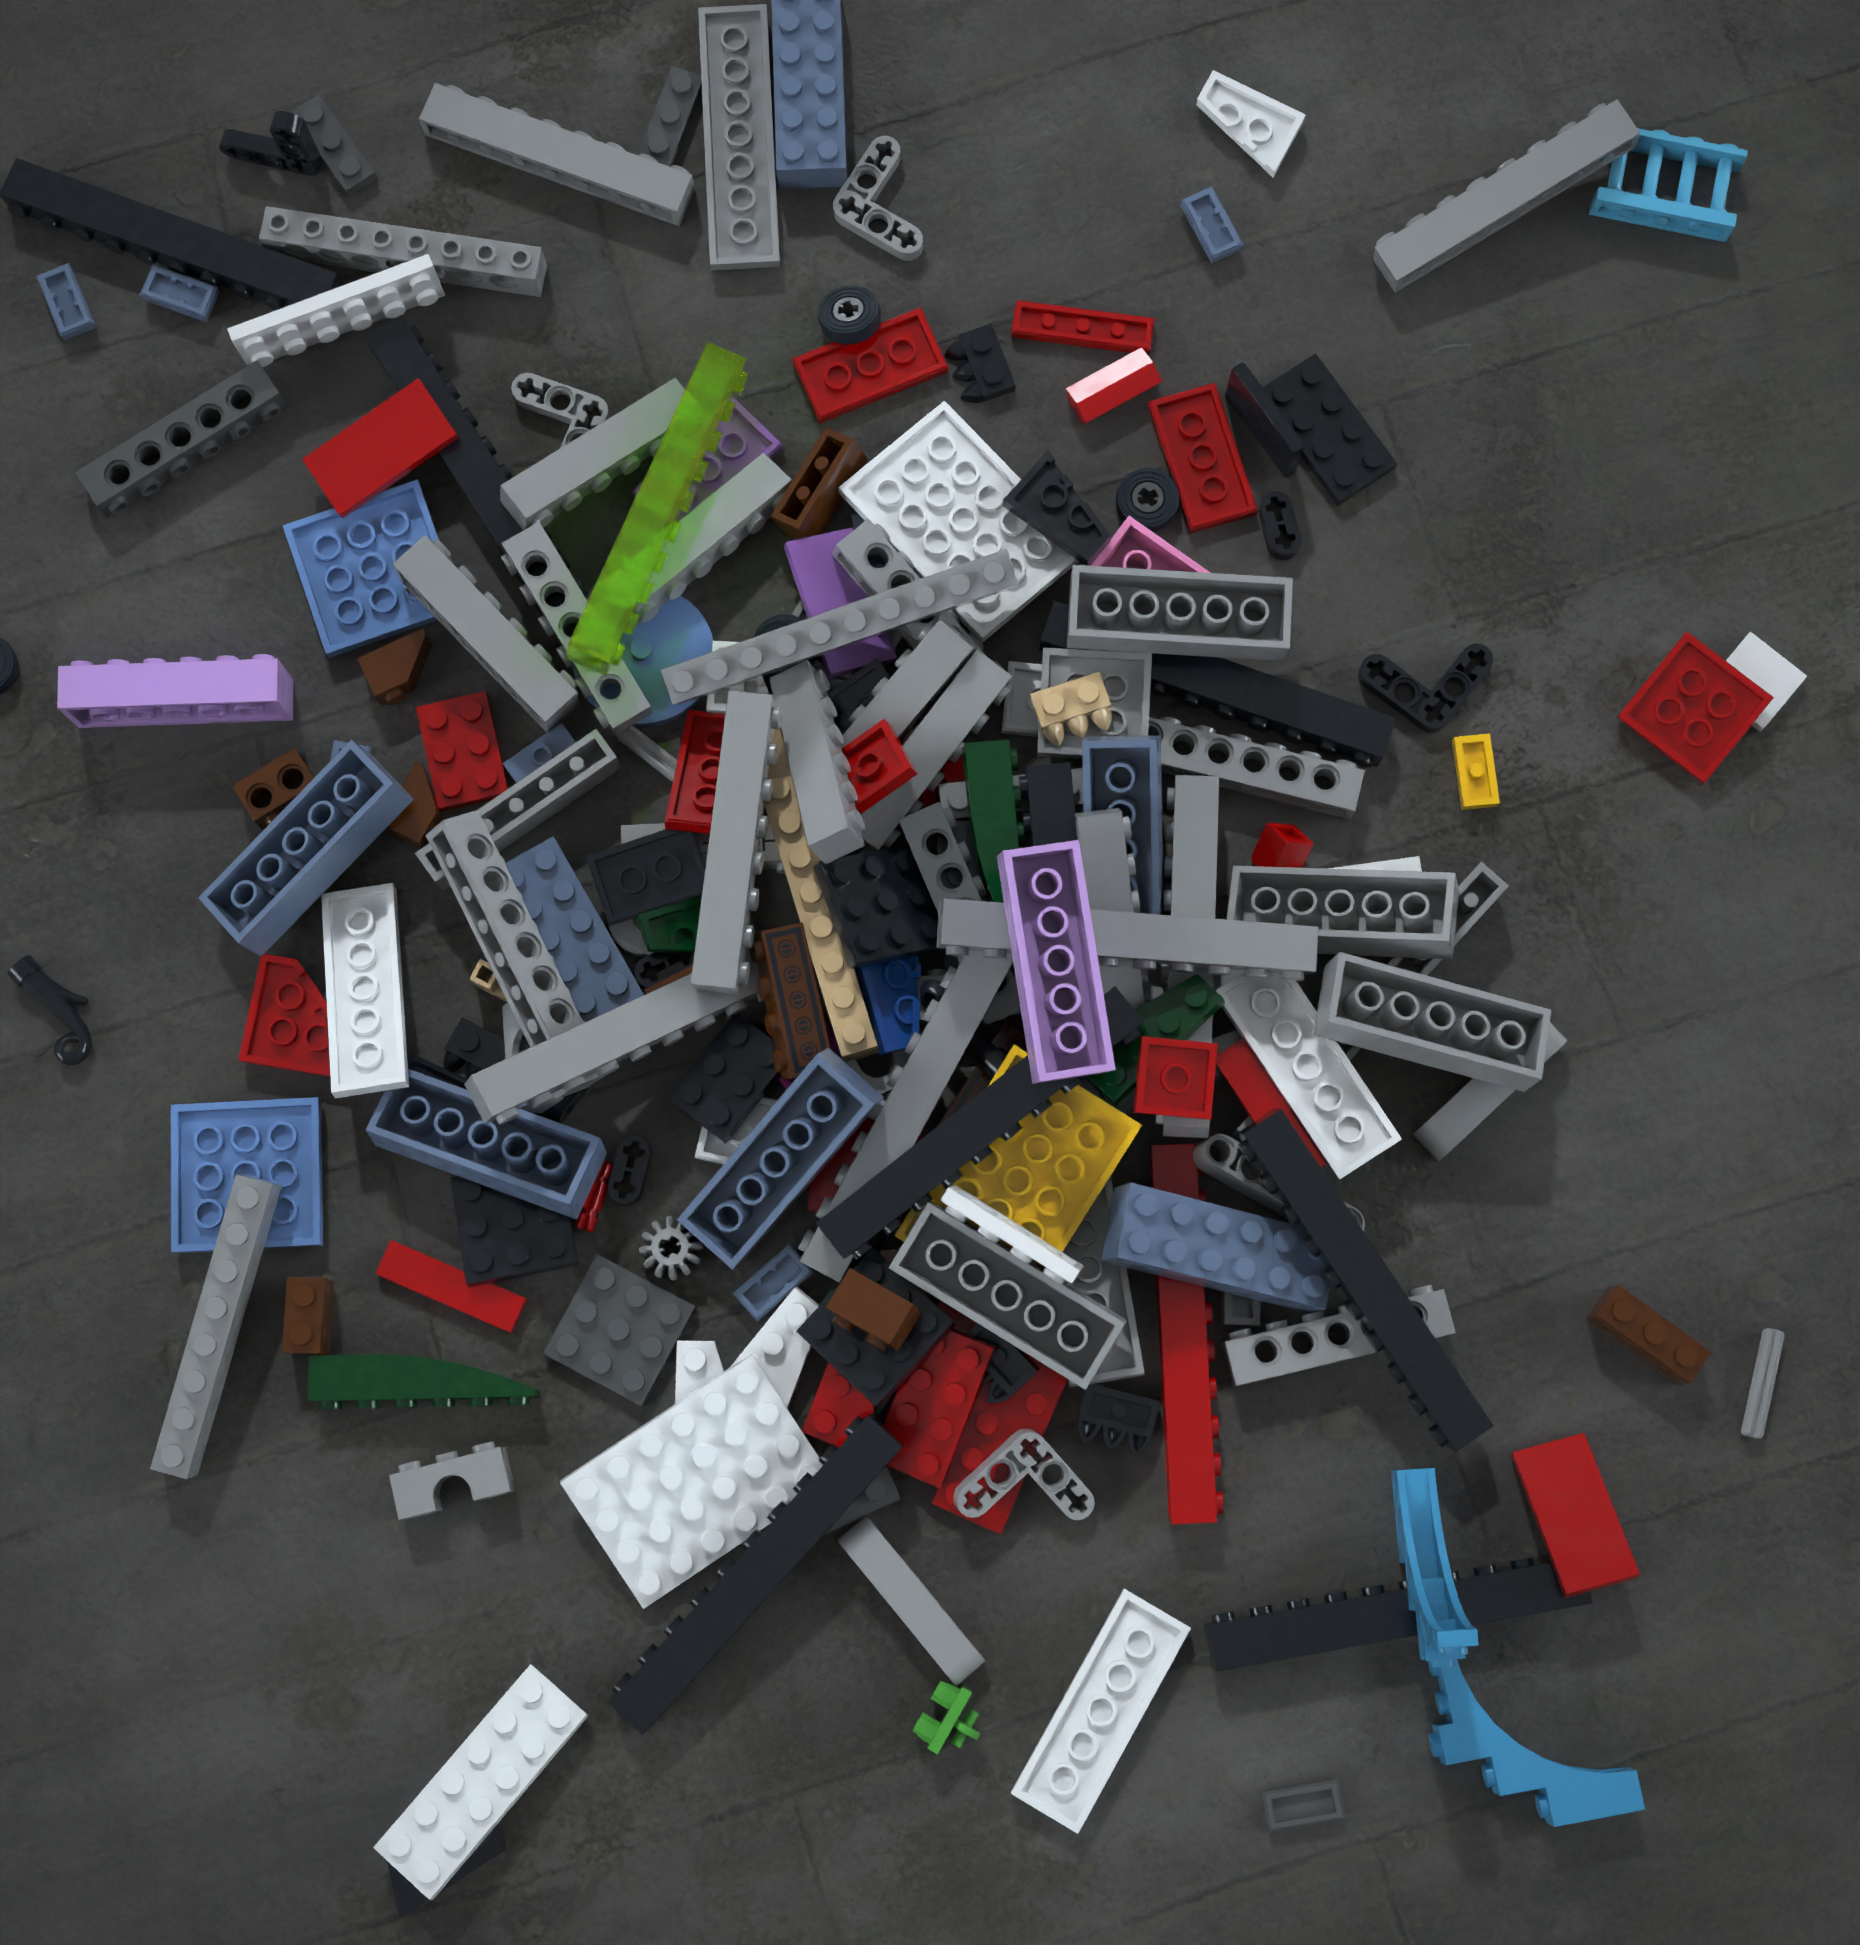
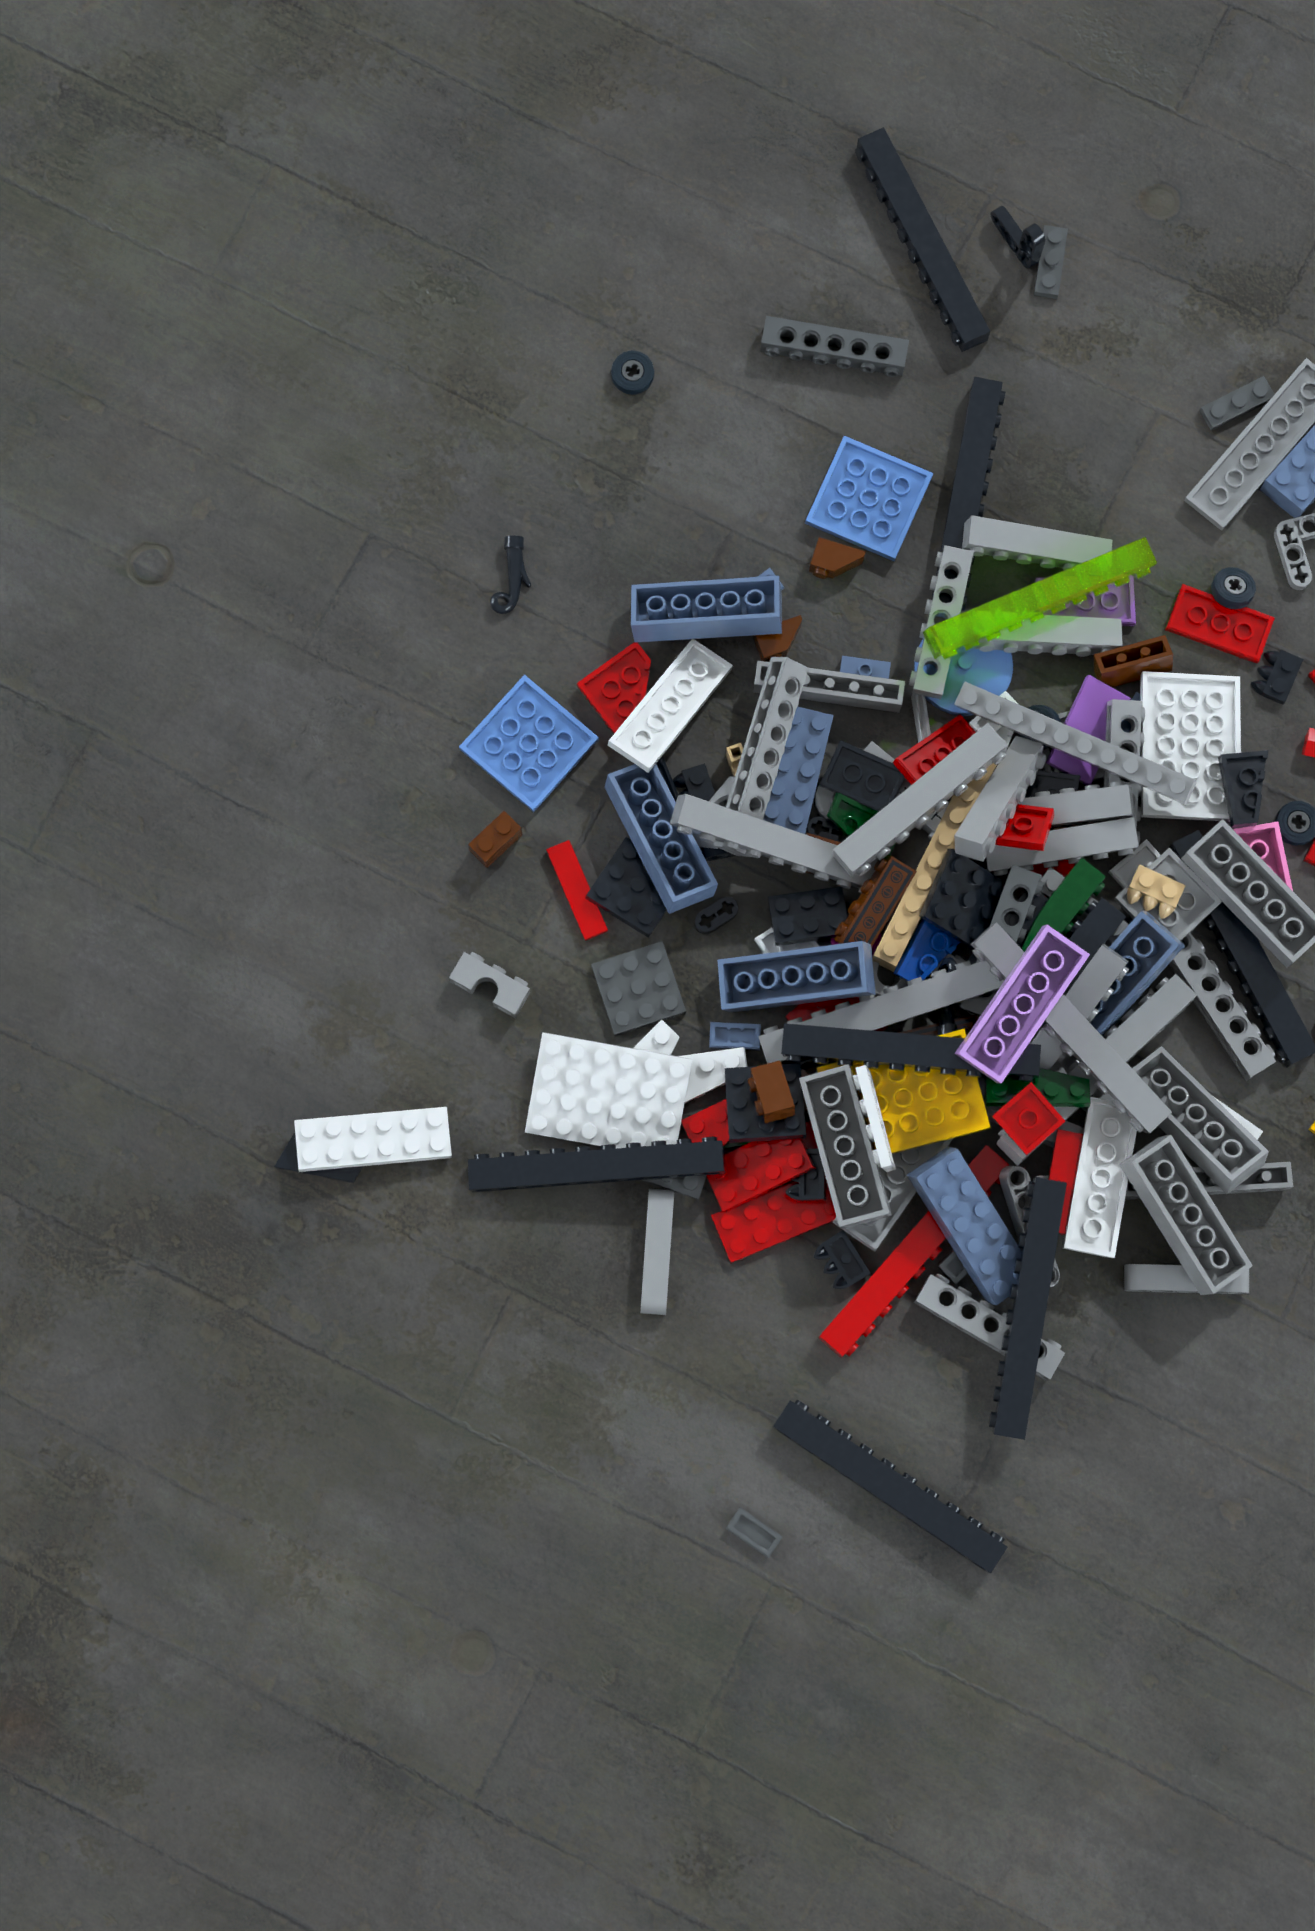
camera: 40 degrees right, 0 degrees up
sand blue plate [36,263,97,341] -> none
lavender brick [57,654,294,728] -> none
sand blue plate [139,264,220,322] -> none
light grey brick [150,1174,282,1479] -> none
white plate [227,254,445,367] -> none
reddish brown brick [232,748,315,830] -> none
light grey brick [259,206,547,297] -> none
red tile [302,378,460,519] -> none
dark green slope [308,1354,540,1410] -> none
light grey brick [393,535,580,733] -> none
red plate [416,691,509,812] -> none
light grey brick [419,83,695,227] -> none
light grey beam [511,373,610,448] -> none
red axle [574,1161,613,1232] -> none
light grey gear [639,1216,704,1281] -> none
bright green hips [913,1680,981,1755] -> none
light grey beam [953,1428,1095,1520] -> none
white plate [1011,1589,1191,1834] -> none
red panel [1251,823,1314,868] -> none
dark azure arch [1391,1468,1479,1668] -> none
dark azure arch [1428,1659,1645,1827] -> none
red tile [1511,1433,1640,1598] -> none
reddish brown brick [1587,1284,1712,1385] -> none
light grey axle [1741,1328,1785,1439] -> none

